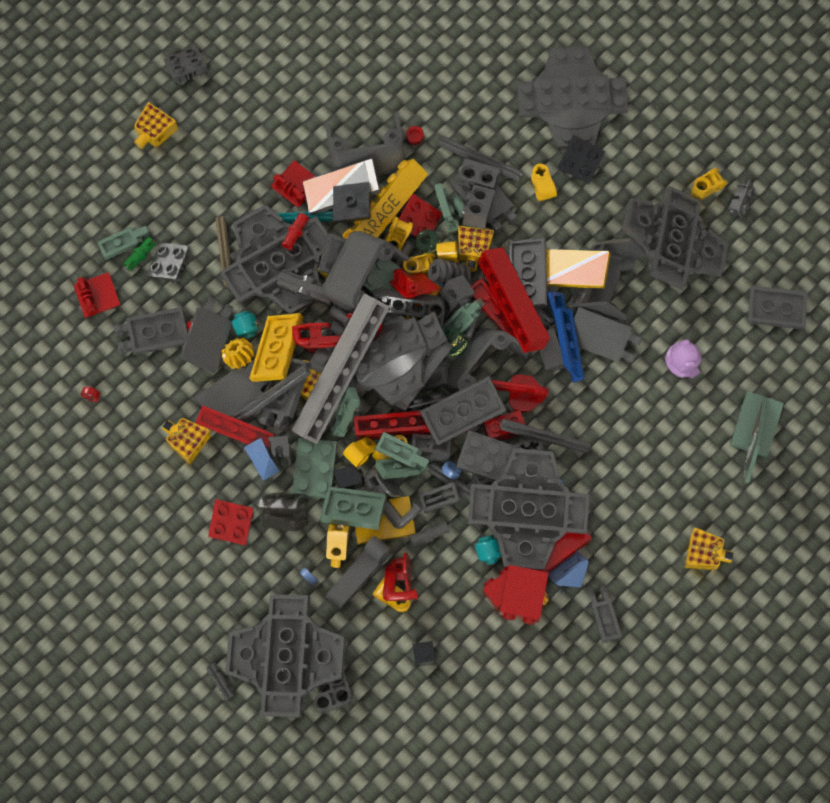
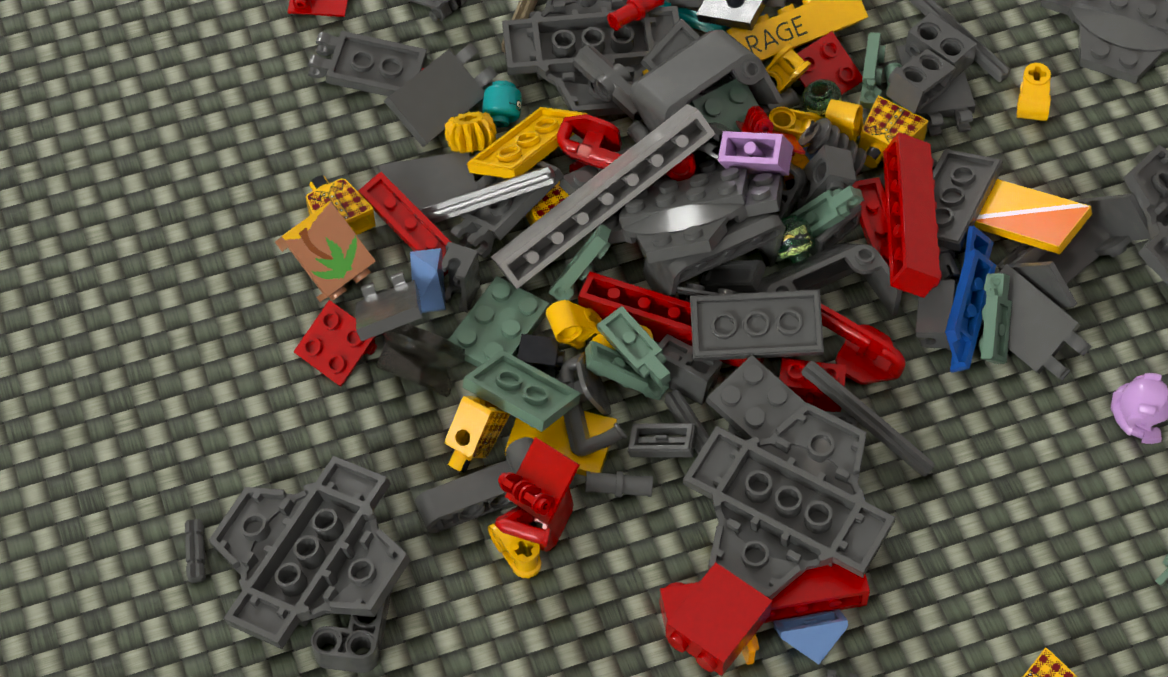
camera: 25 degrees right, 15 degrees down
red tile [80,386,101,402] -> none
medium blue tile [300,567,319,586] -> none
black brick [413,641,435,667] -> none
medium blue tile [441,461,462,479] -> none
teal head [475,535,501,565] -> none
black hinge [557,135,605,184] -> none
none -> nougat panel [275,201,375,302]
none -> dark grey tile [356,271,422,341]
none -> red hinge [498,437,580,526]
none -> lavender brick [718,131,793,176]
none -> sand green hinge [979,273,1012,364]

